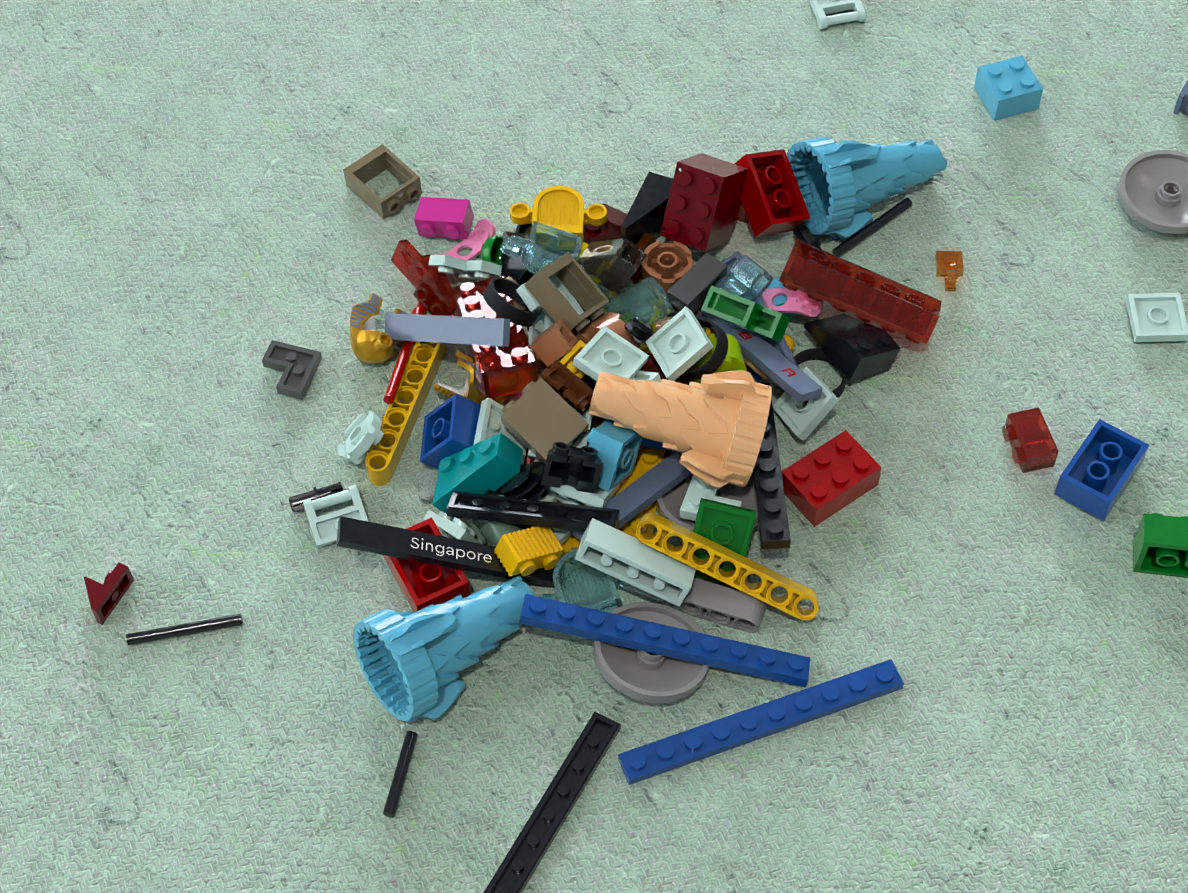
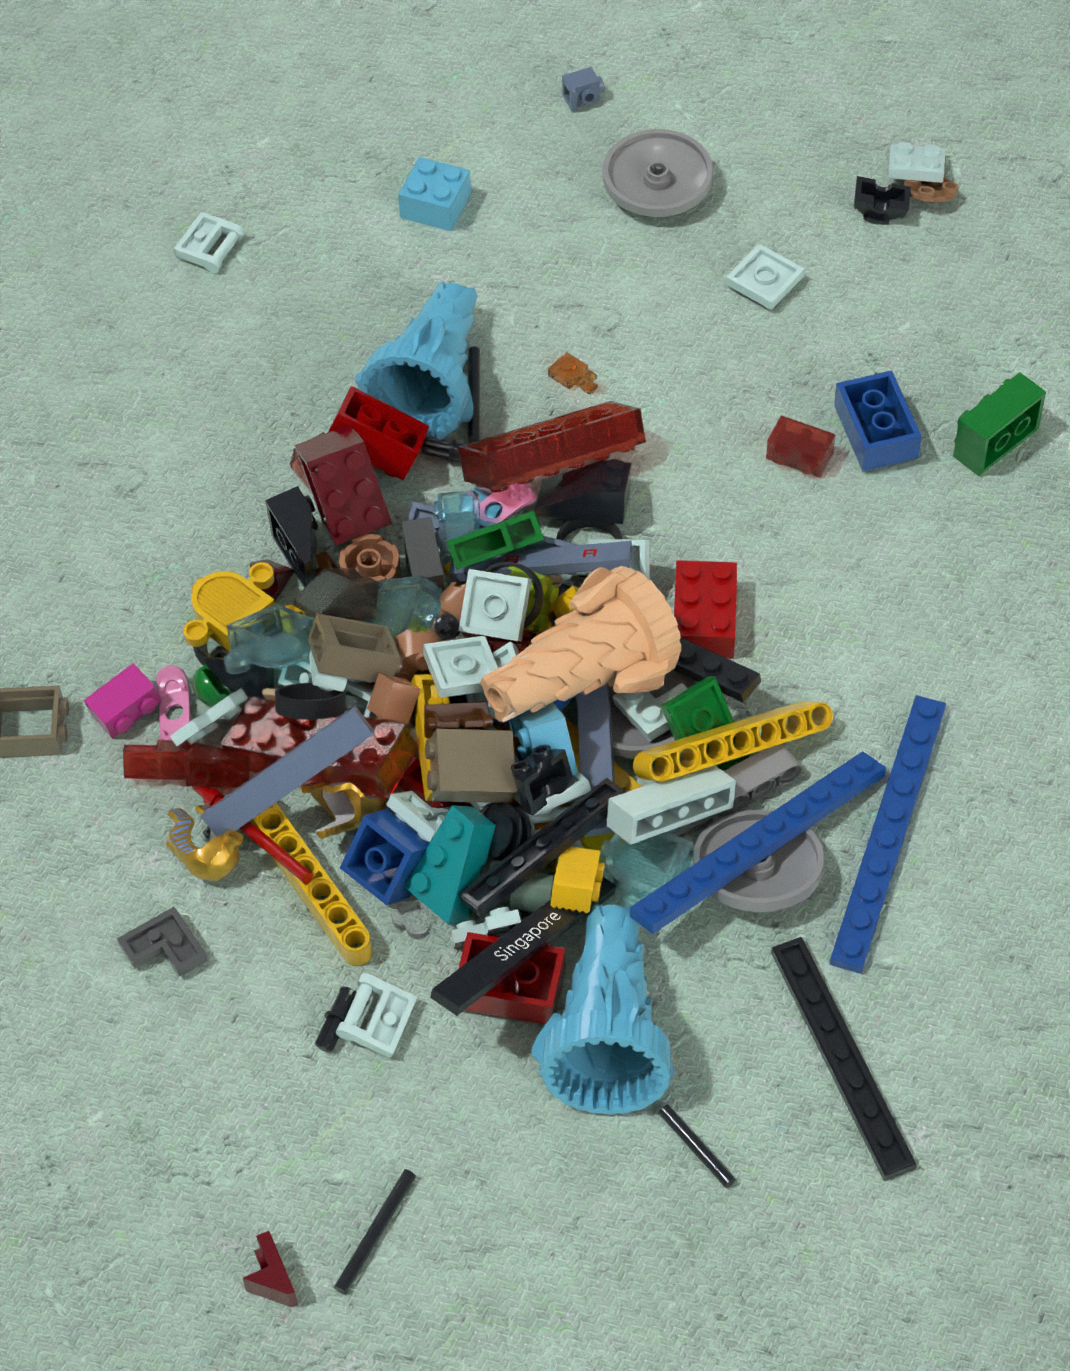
camera: 50 degrees left, 0 degrees up
light aqua plate [338,411,384,464] -> none

